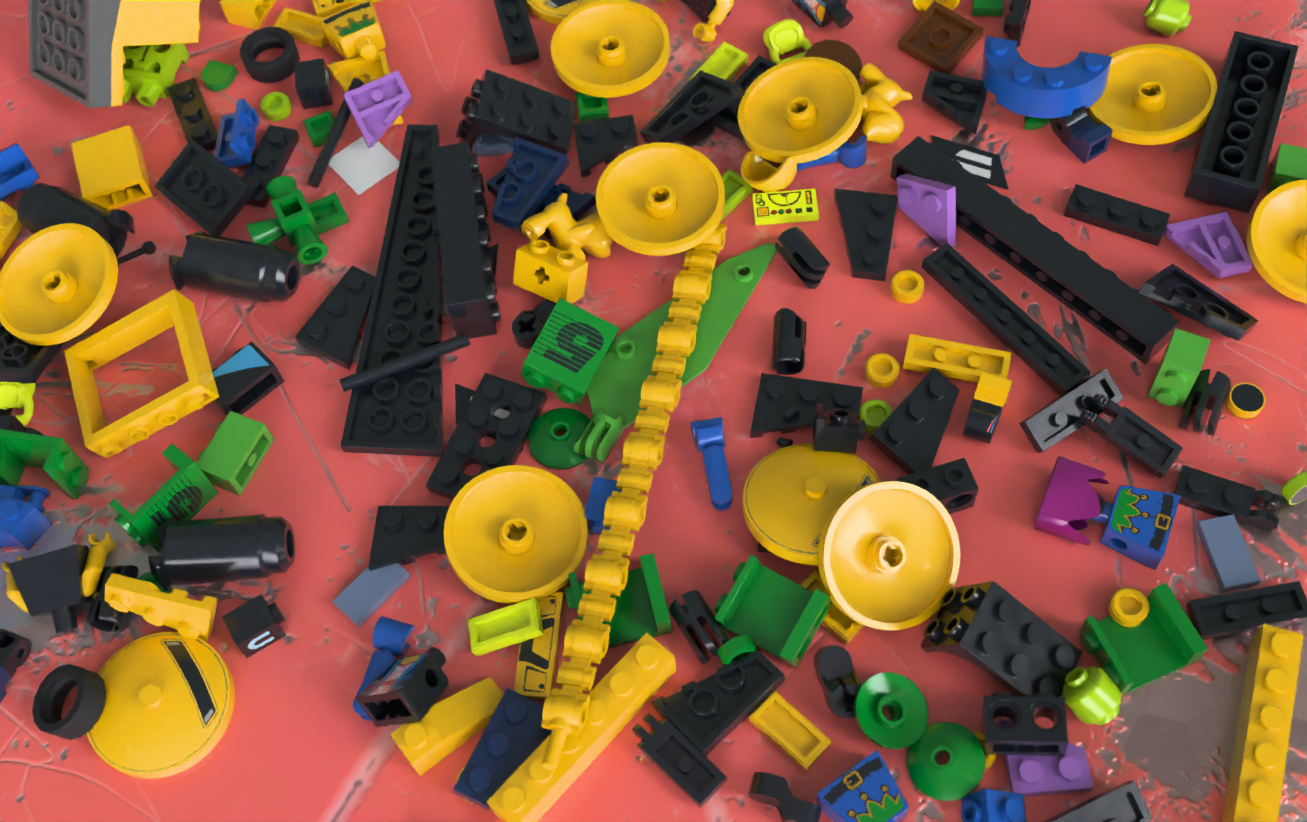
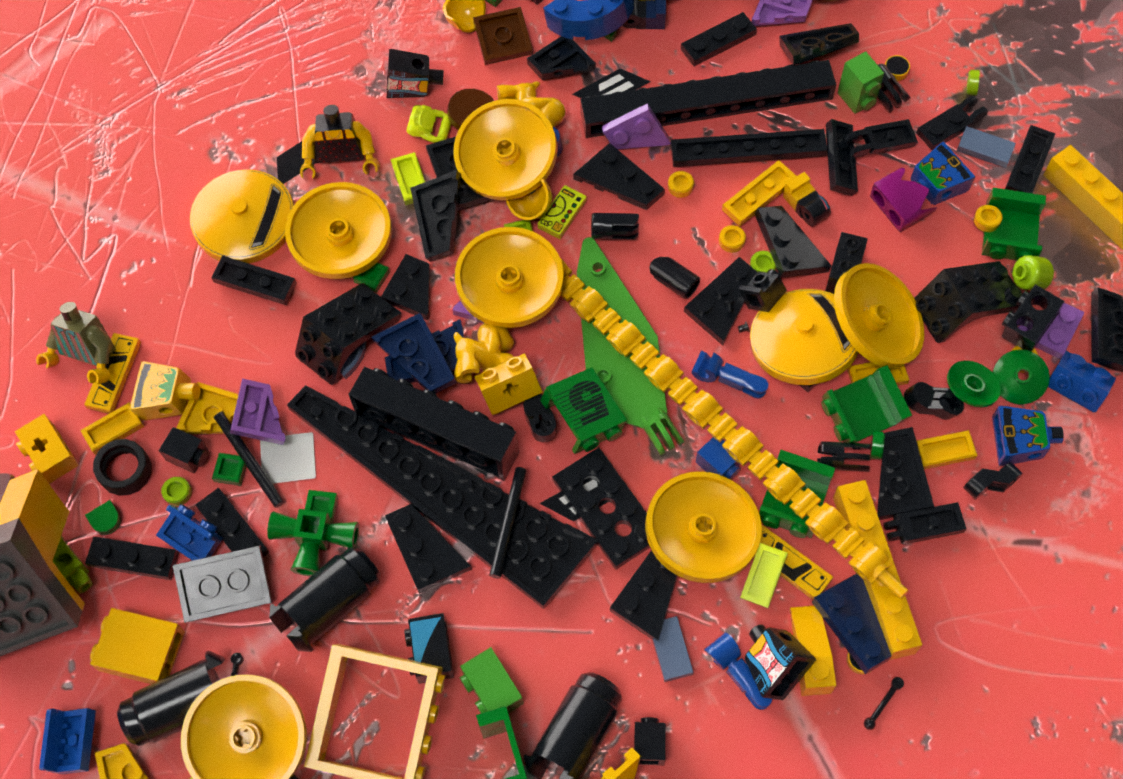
camera: 60 degrees left, 5 degrees up
green dish [528,408,590,470] -> none

